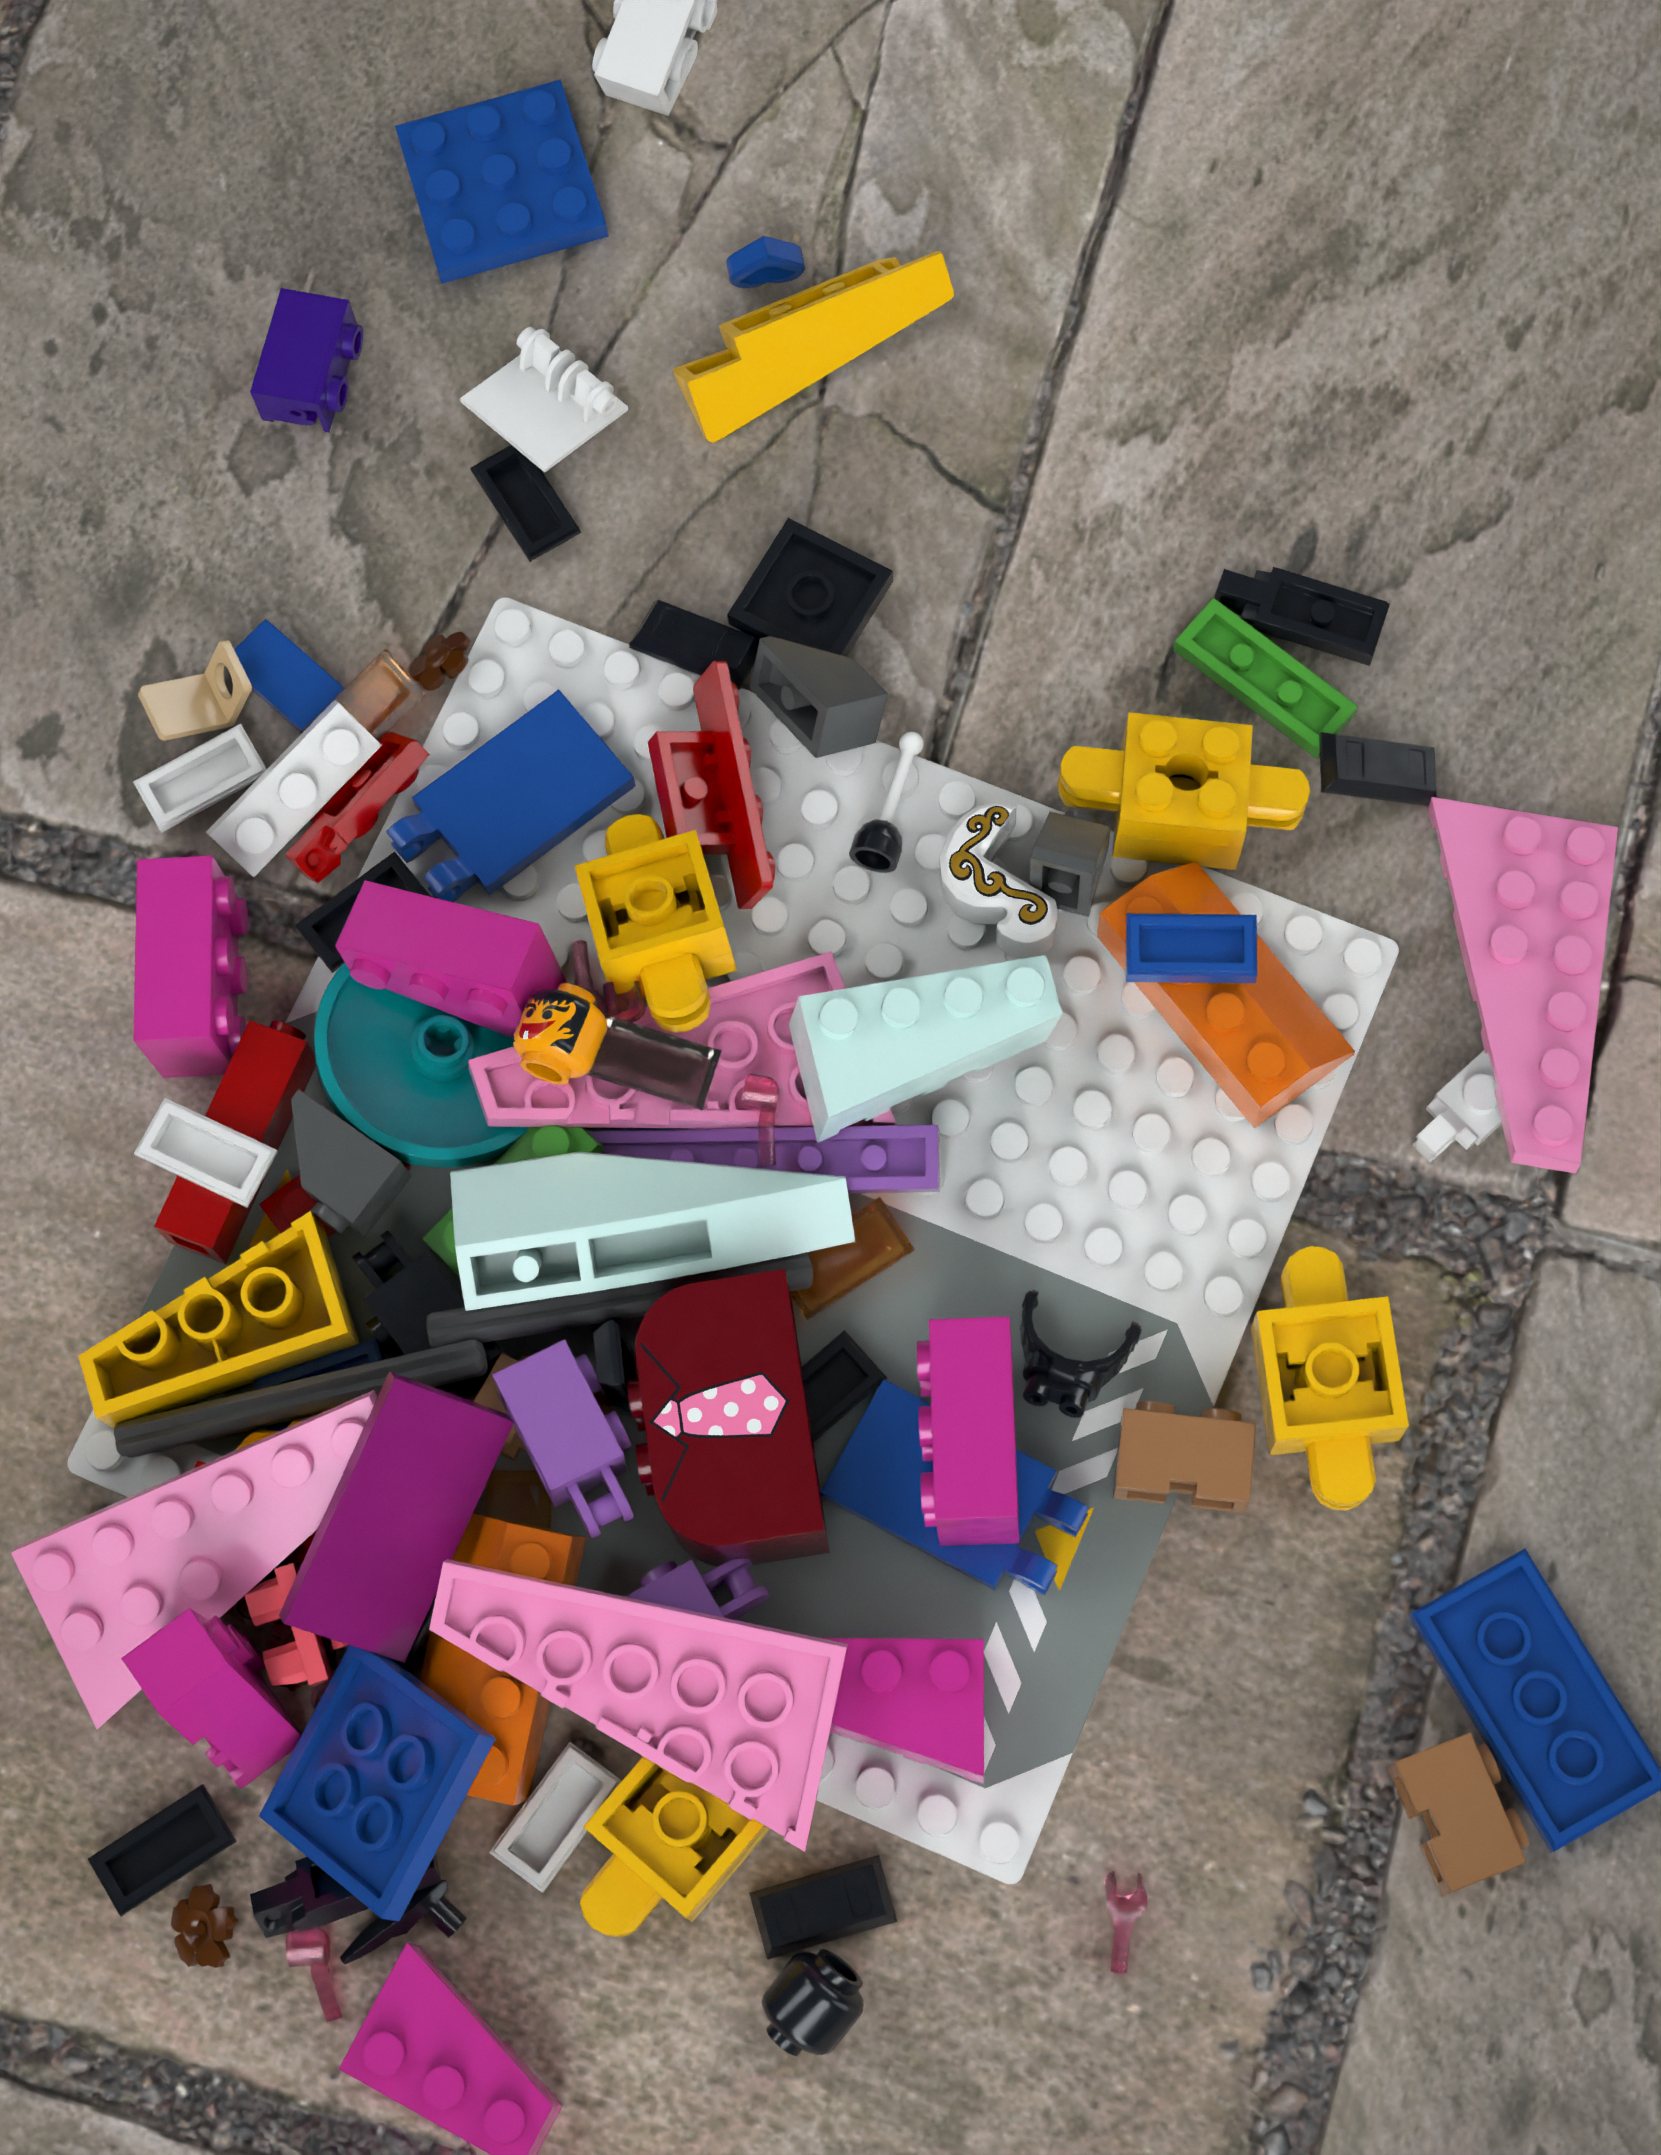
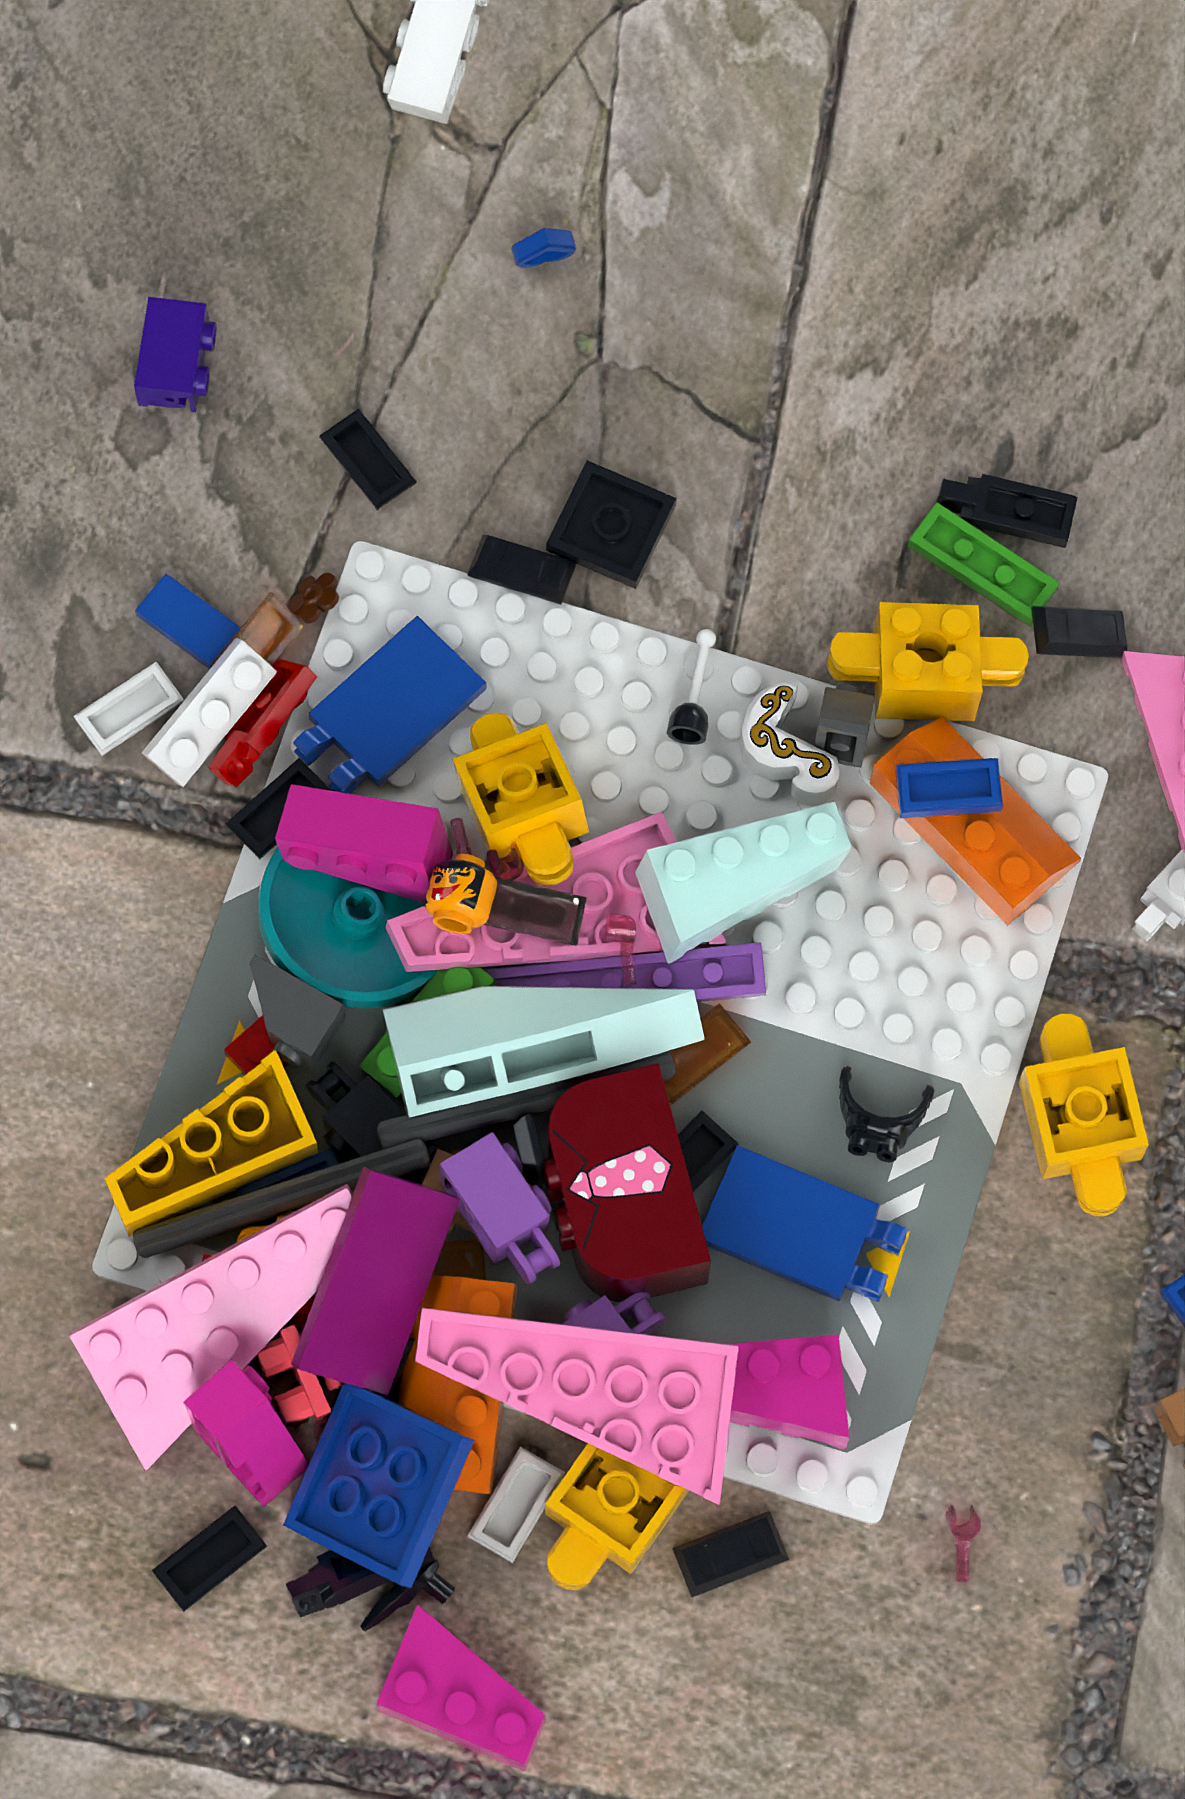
camera: 15 degrees left, 0 degrees up
dark pink brick [133,855,248,1078] -> none
white tile [134,1098,278,1208] -> none
tan bracket [138,640,252,741] -> none
red brick [154,1020,316,1264] -> none
reddish brown plant [171,1884,238,1968] -> none
clear pink hand [286,1928,342,2022] -> none
blue plate [395,79,609,284] -> none
white hinge [460,327,628,473] -> none
red bracket [647,661,775,909] -> none
yellow wedge [672,251,954,443] -> none
dark grey slope [749,636,888,758] -> none
black head [762,1949,864,2056] -> none
dark pink brick [917,1317,1020,1546] -> none
medium nougat brick [1113,1401,1256,1513] -> none

